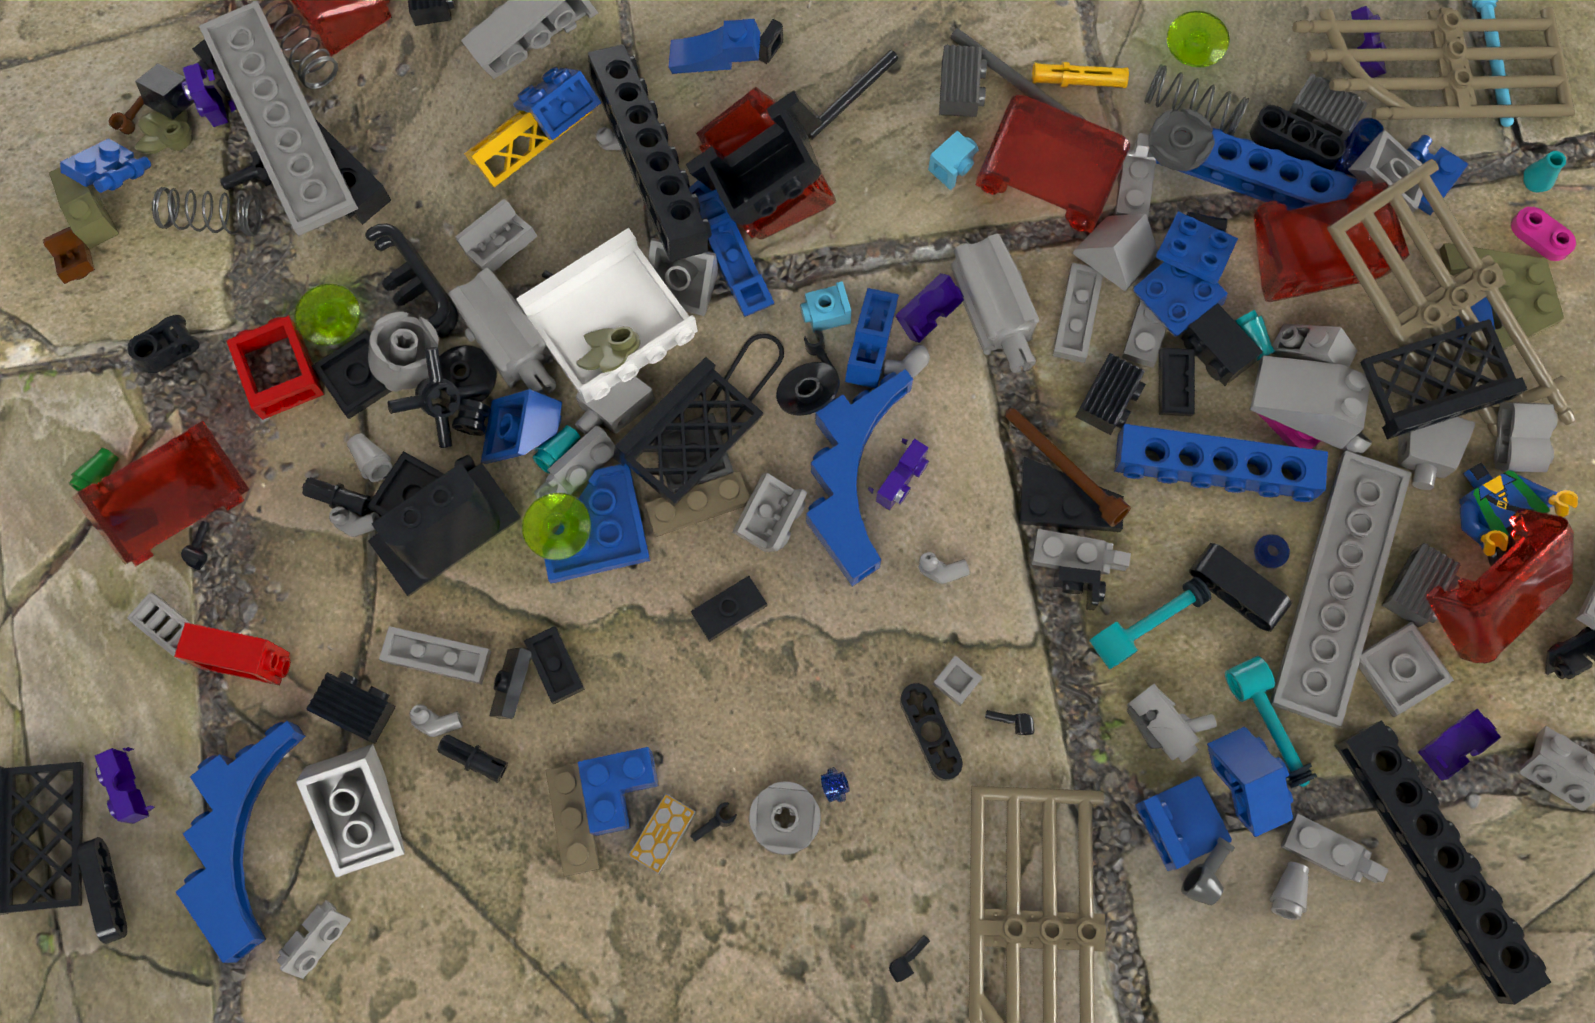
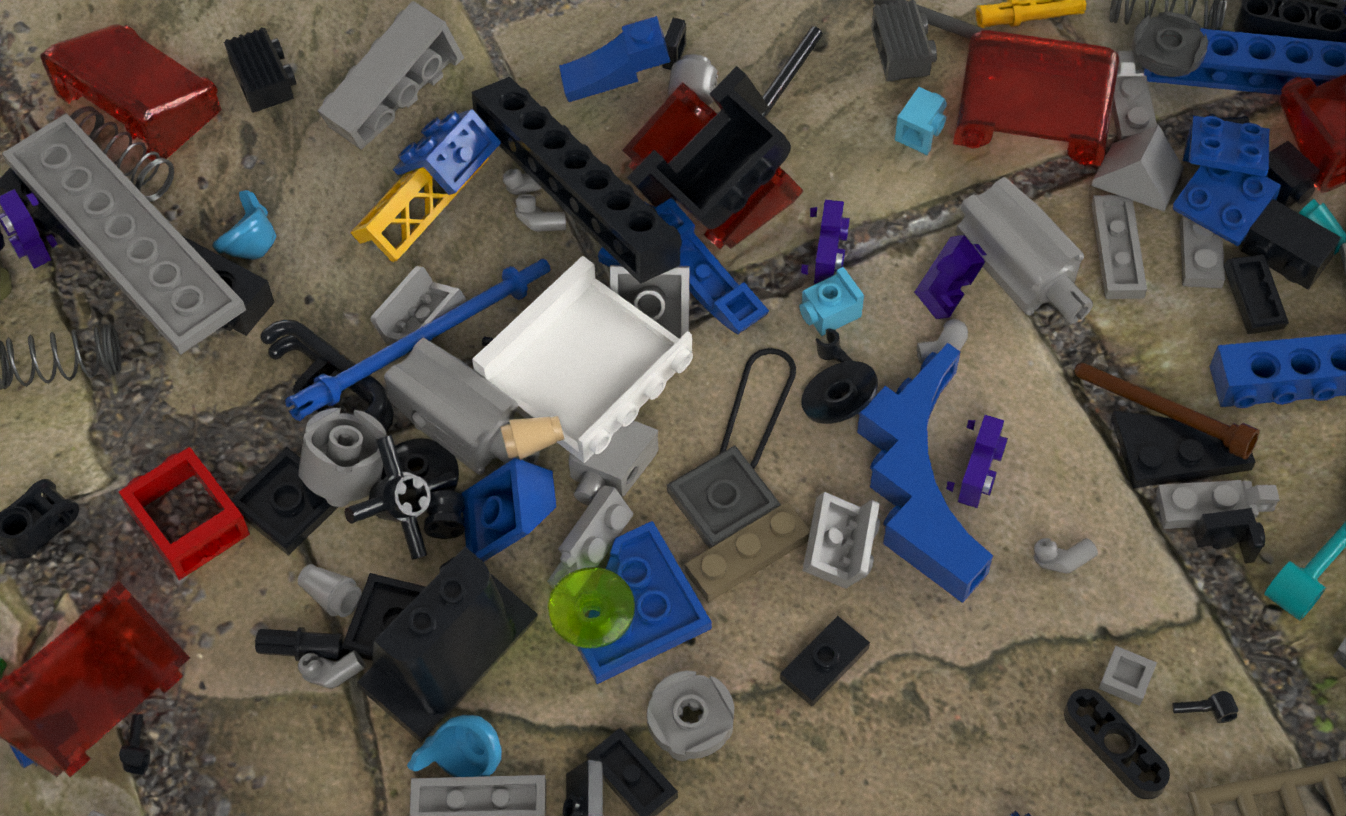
camera: 15 degrees left, 15 degrees down
black bar [220,151,272,190] -> none
clear neon green dish [294,284,361,346] -> none
teal cone [532,425,581,474] -> none
olive plate [576,326,641,373] -> none
black fence [613,357,764,506] -> none
blue slope [845,288,899,388] -> none
black brick [1075,353,1146,435] -> none
none -> dark azure hat [212,190,276,260]
none -> blue bar [285,259,551,421]
none -> dark azure hat [407,715,502,777]
none -> tan cone [500,416,565,460]
none -> light grey arm [514,194,566,232]
none -> light grey plate [647,671,734,761]
none -> light grey head [668,54,718,112]
none -> dark purple piece [801,199,850,284]
none -> black brick [1266,141,1320,207]

